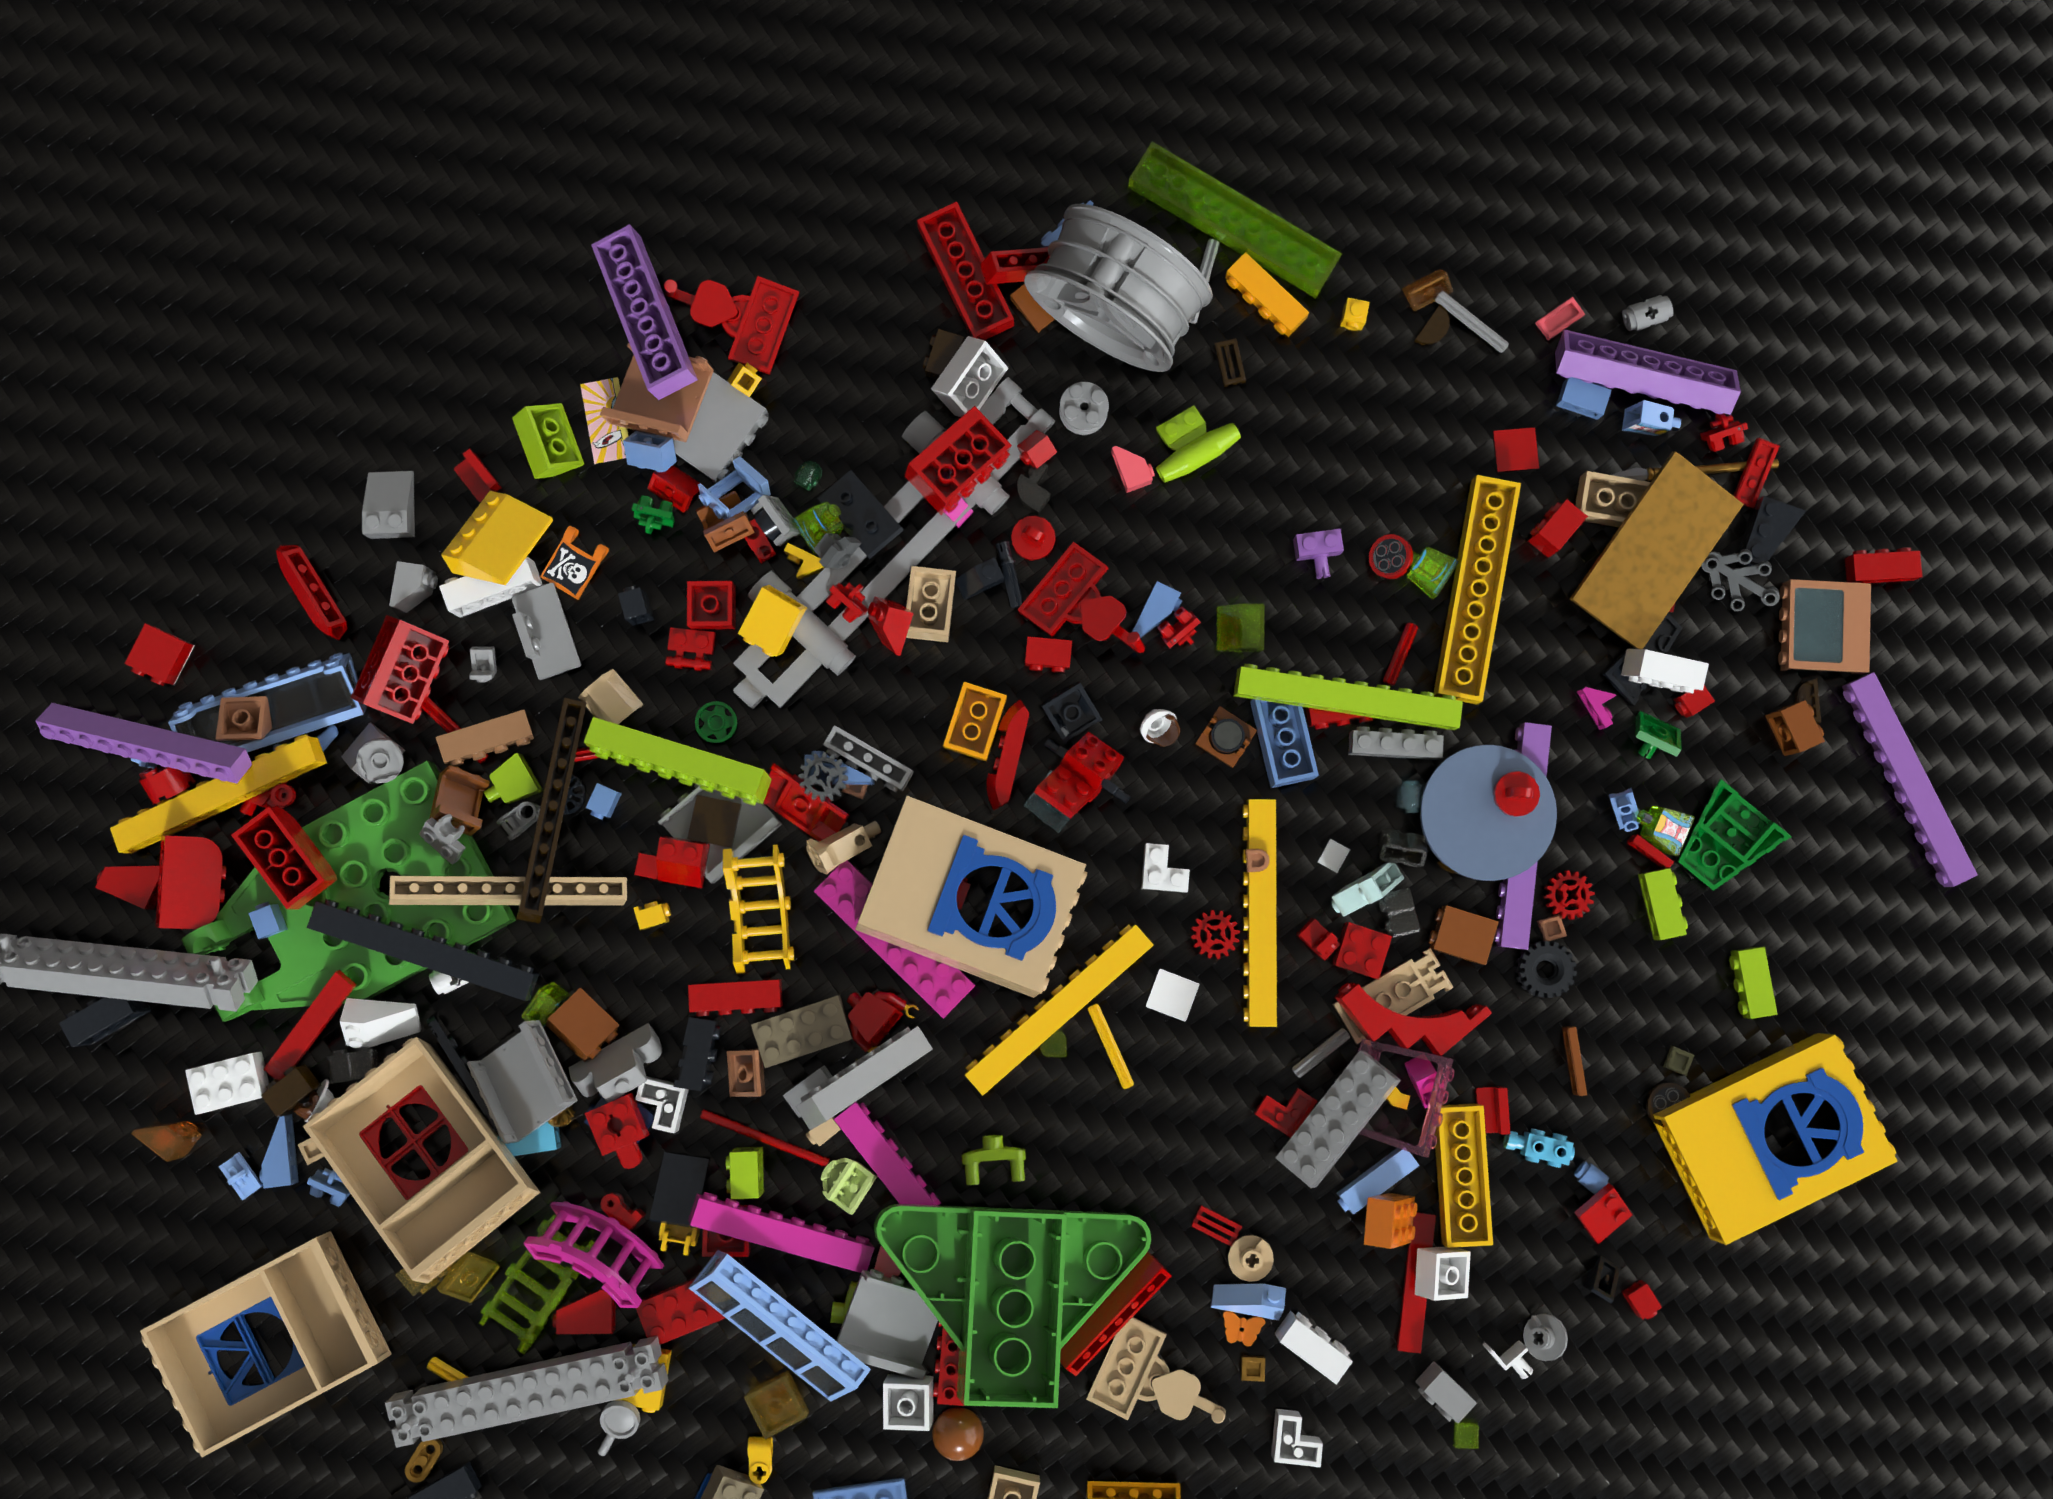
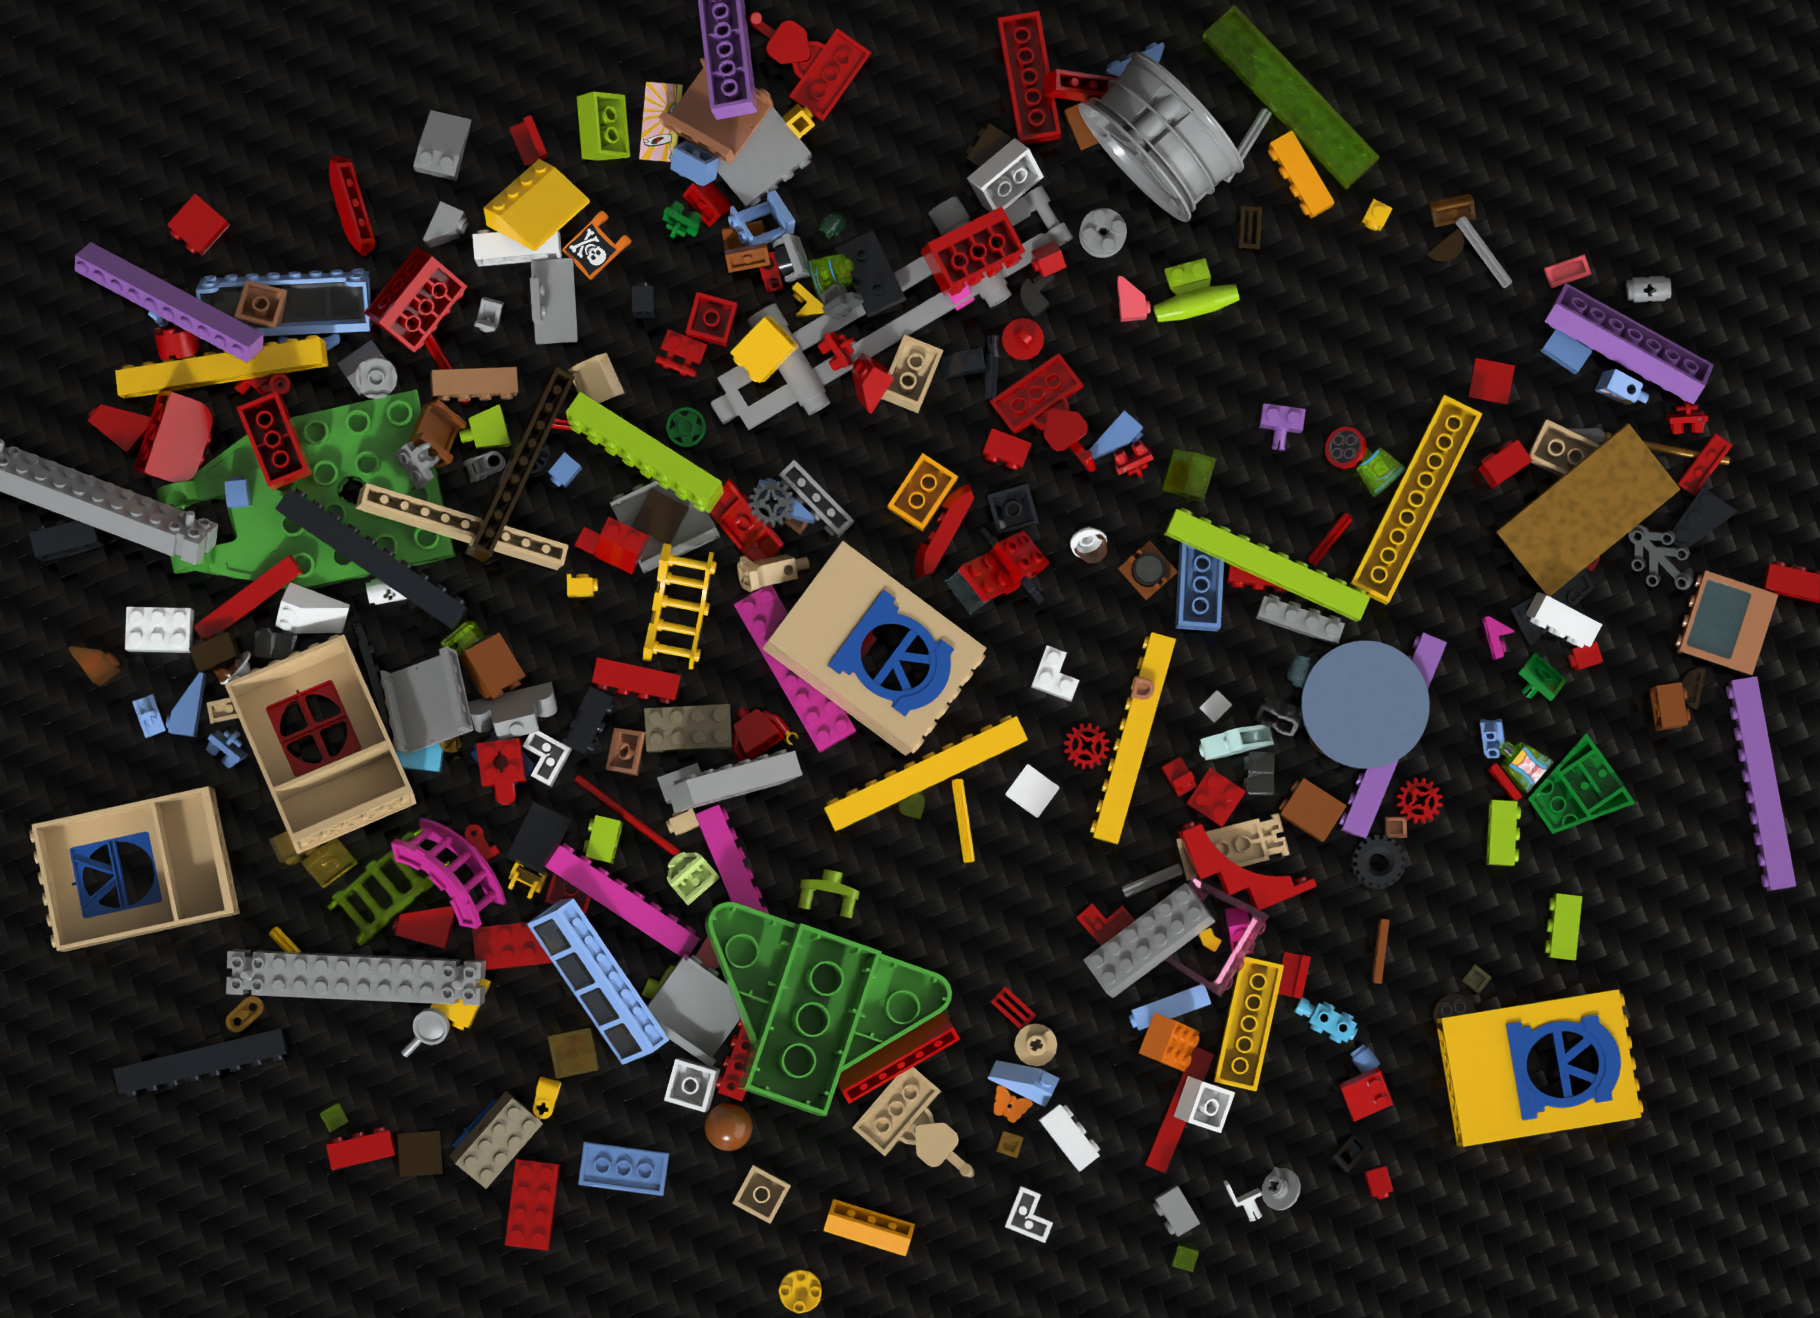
camera: 15 degrees right, 0 degrees up
red tile [1493,771,1540,817] -> none

